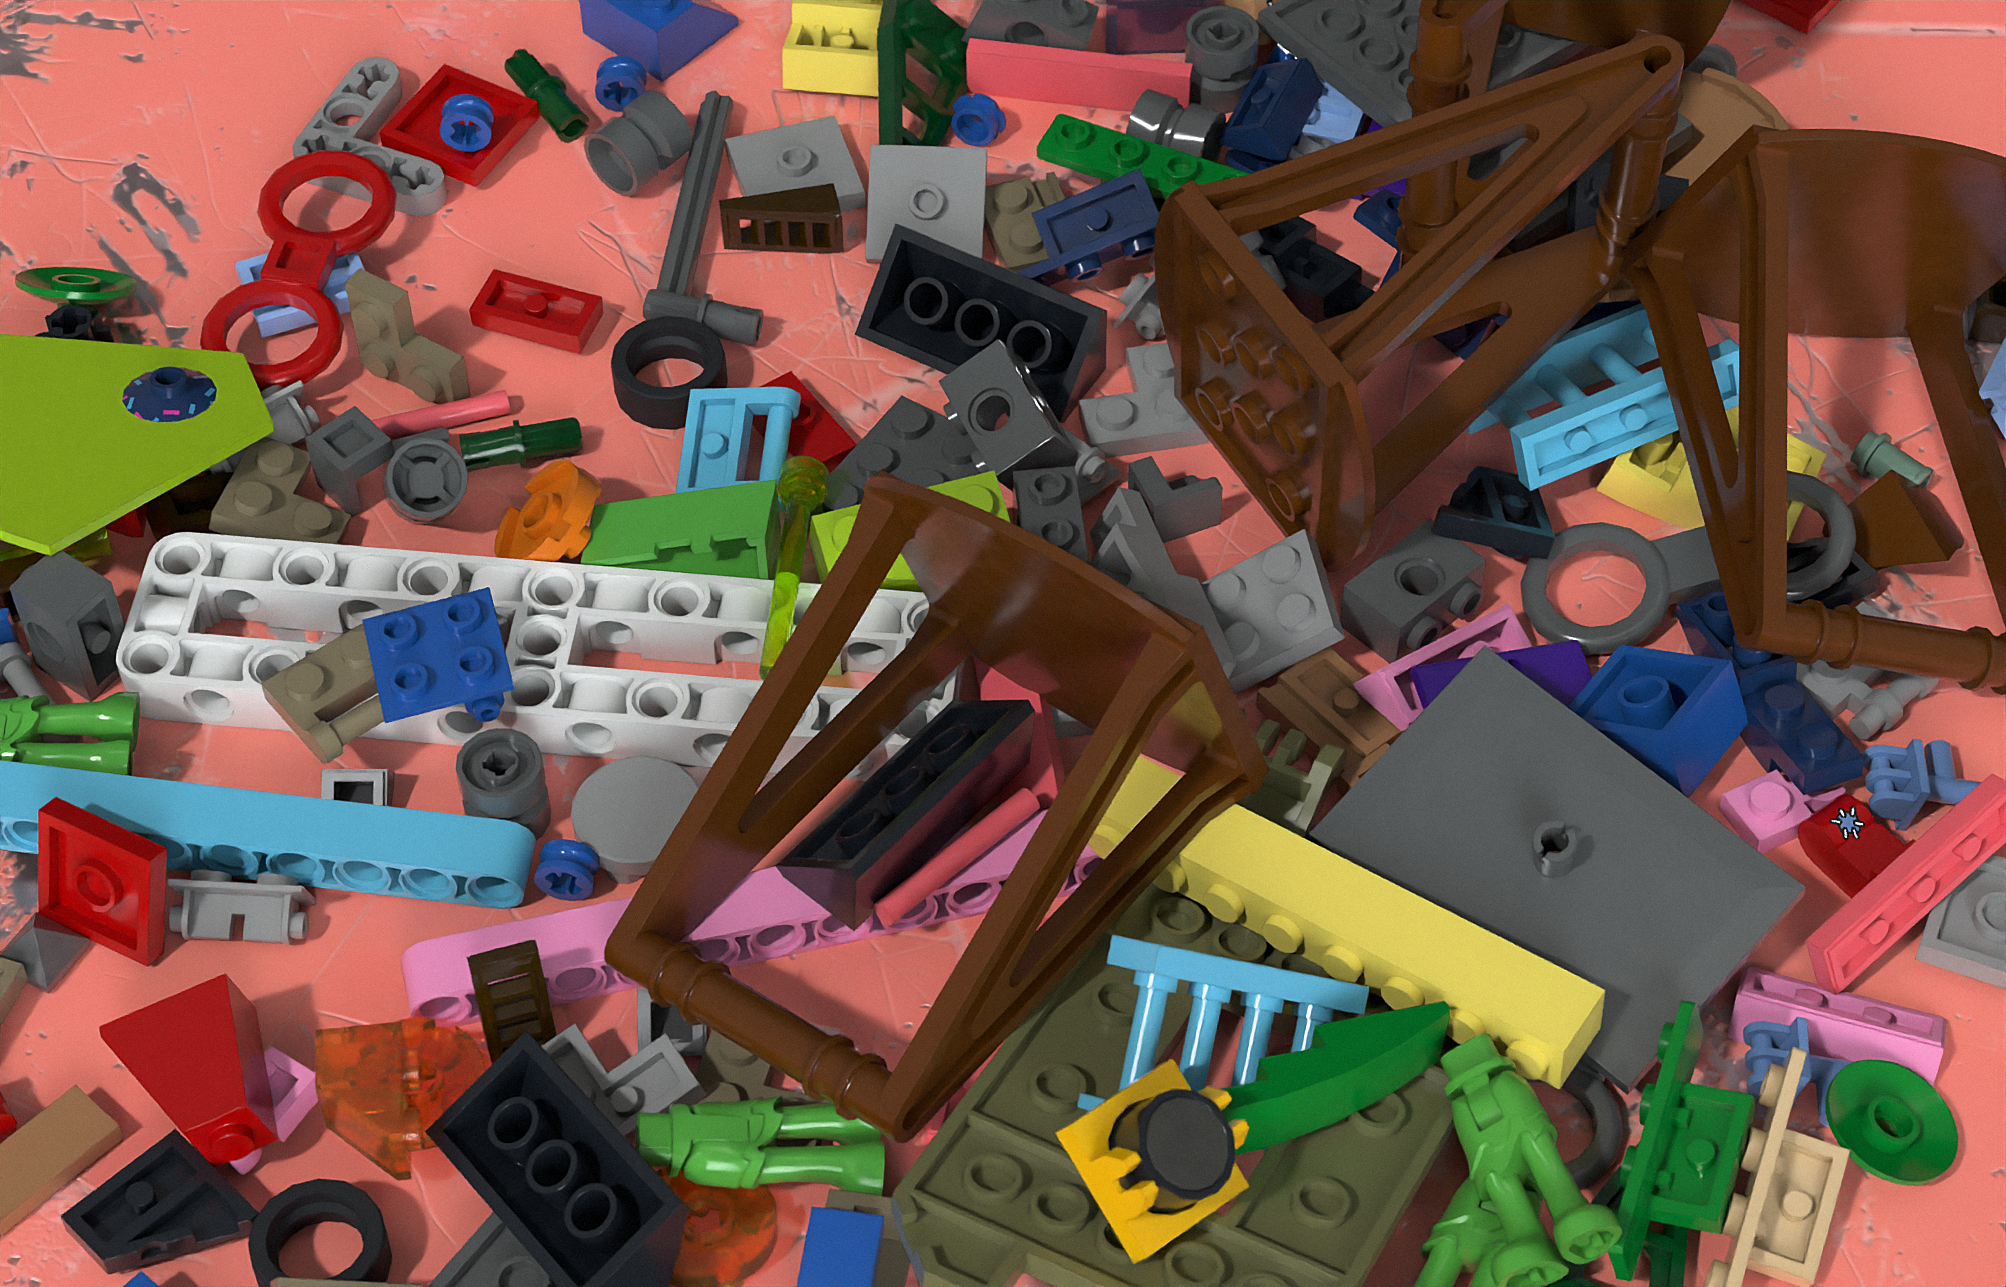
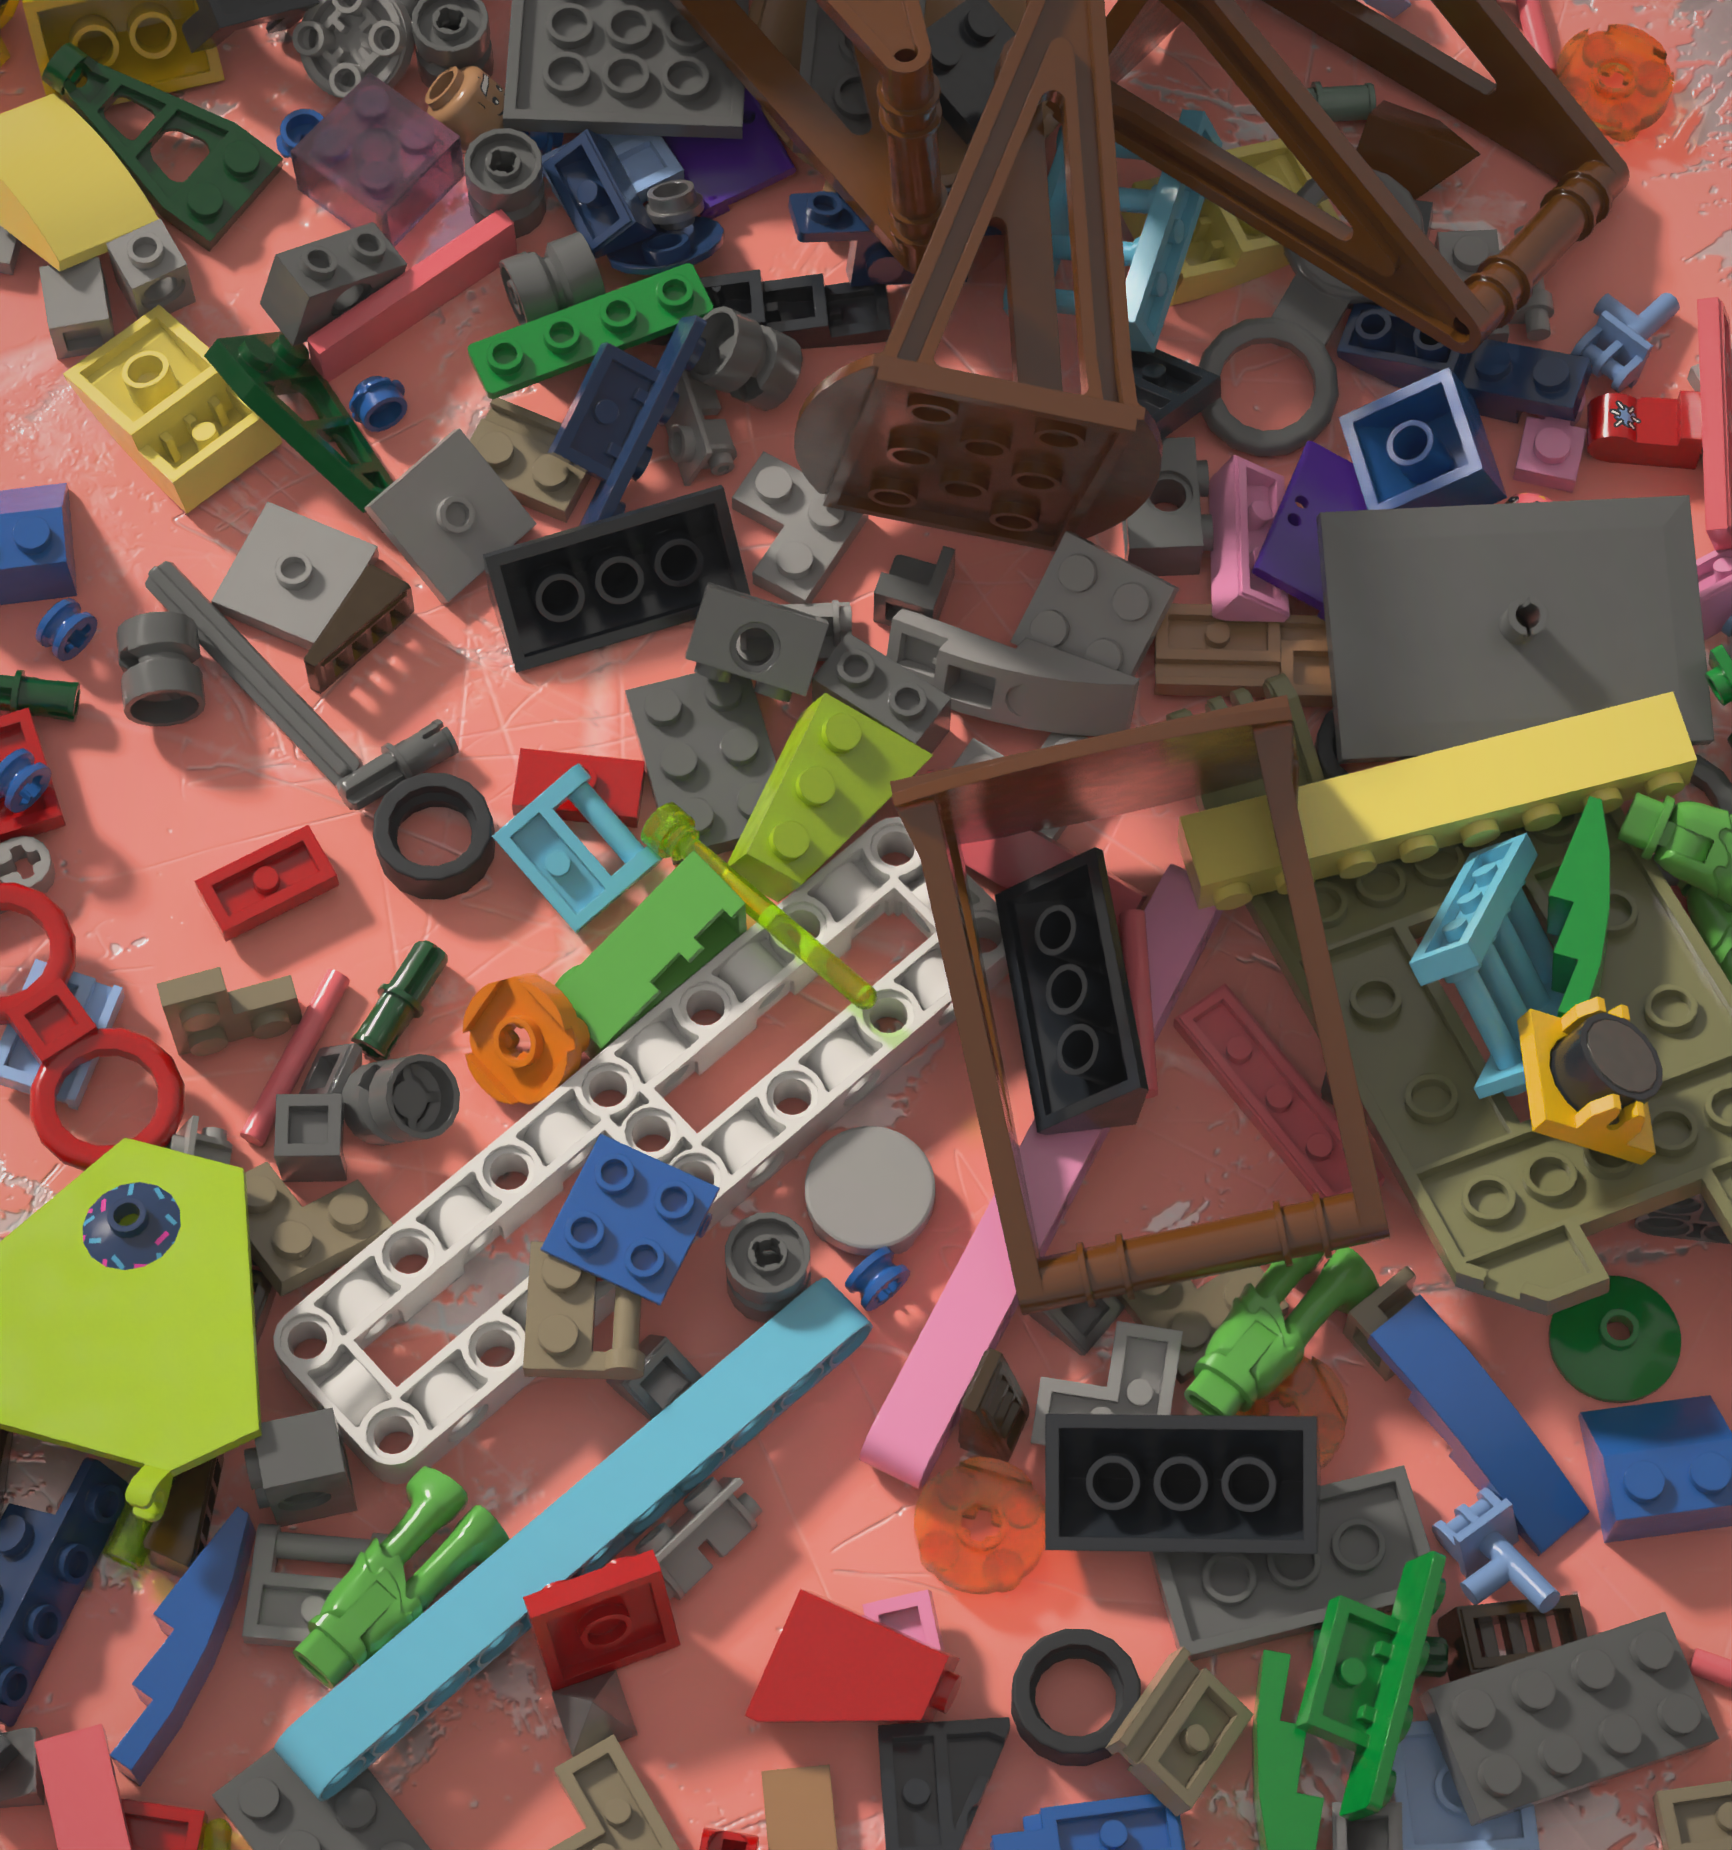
camera: 50 degrees left, 15 degrees up
clear orange slope [315,1021,424,1181] -> none

